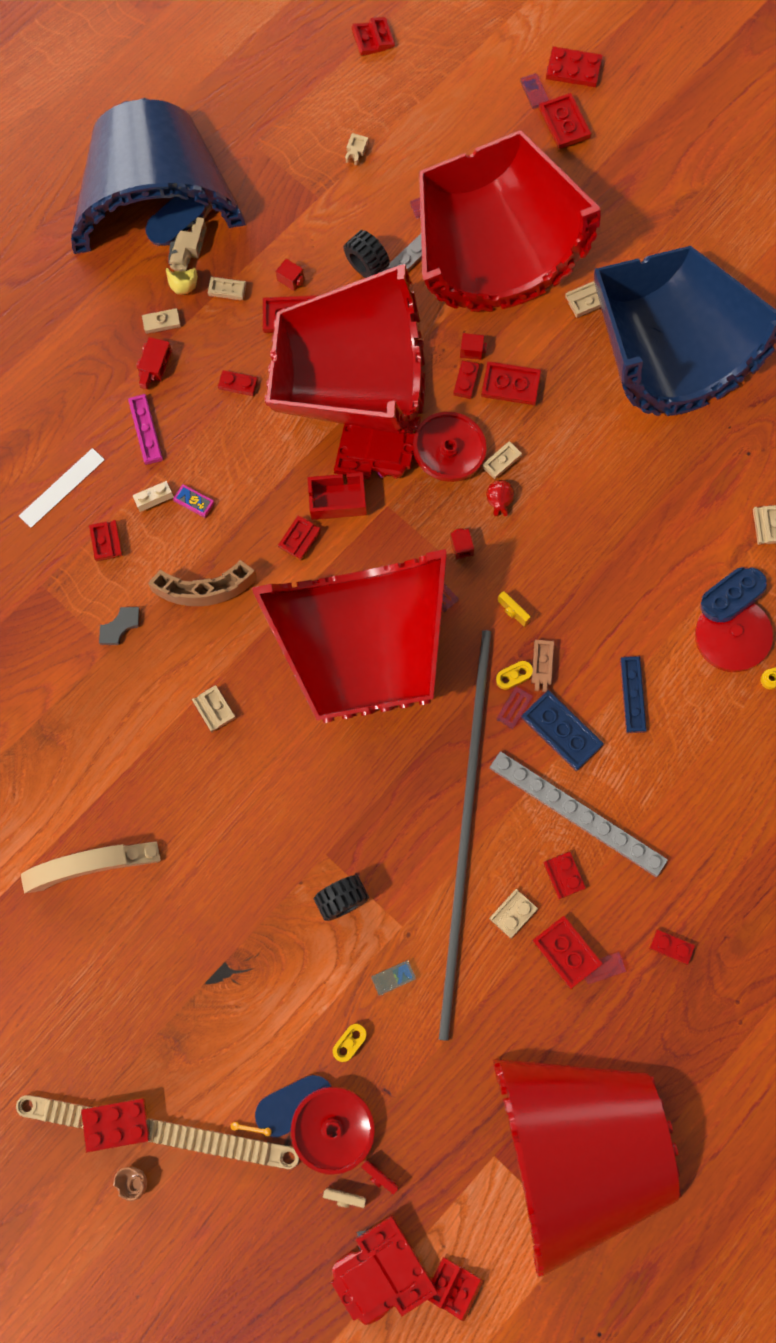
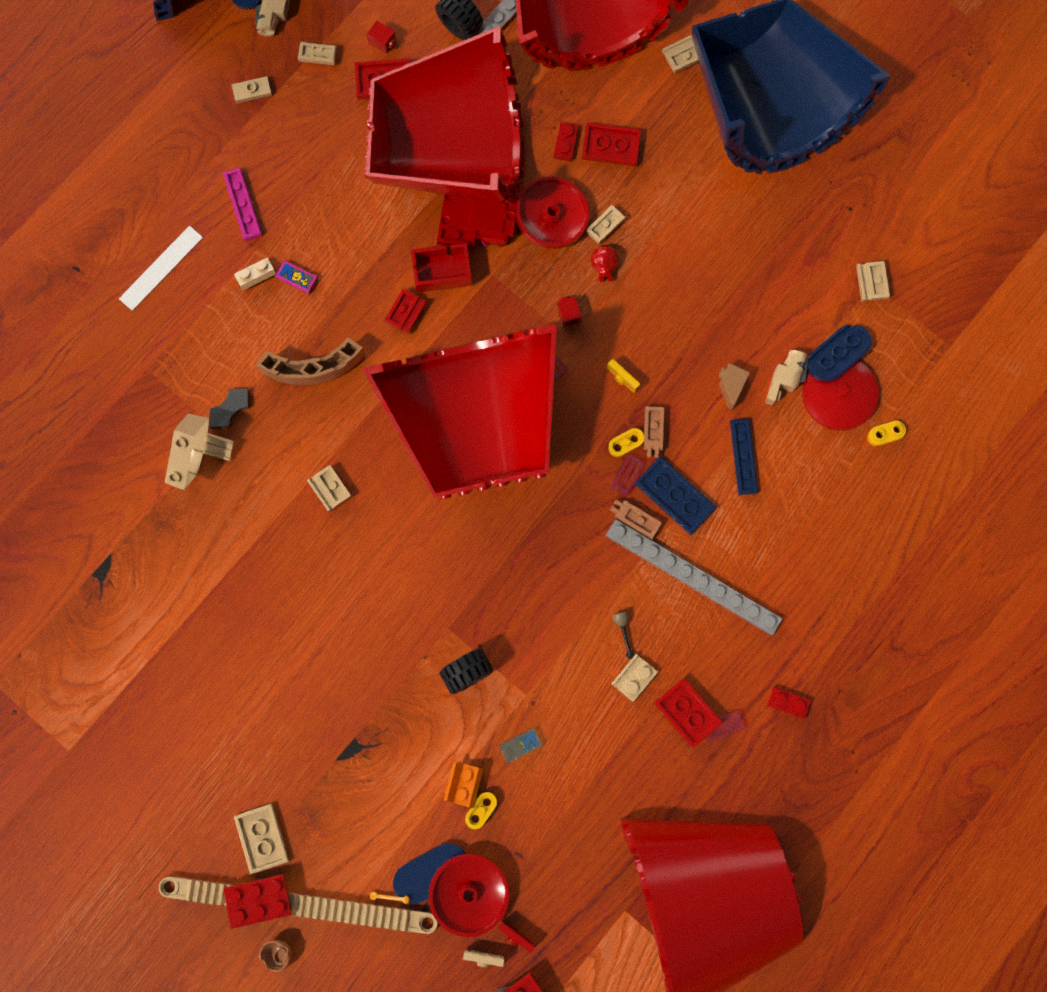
camera: 10 degrees left, 5 degrees up
tan arch [21,842,161,893] -> none
red plate [89,520,123,562] -> none
red hinge [137,337,172,390] -> none
light yellow hair [166,268,198,295] -> none
red plate [218,370,258,396] -> none
dark grey piece [438,630,492,1041] -> none
red brick [460,333,487,360] -> none
red plate [543,852,586,900] -> none
none -> tan piece [165,414,234,490]
none -> tan tile [234,803,290,875]
none -> orange bracket [444,762,483,808]
none -> nougat hinge [609,500,662,540]
none -> hinge [612,612,634,659]
none -> medium nougat slope [718,363,750,410]
none -> tan plate [765,350,808,405]

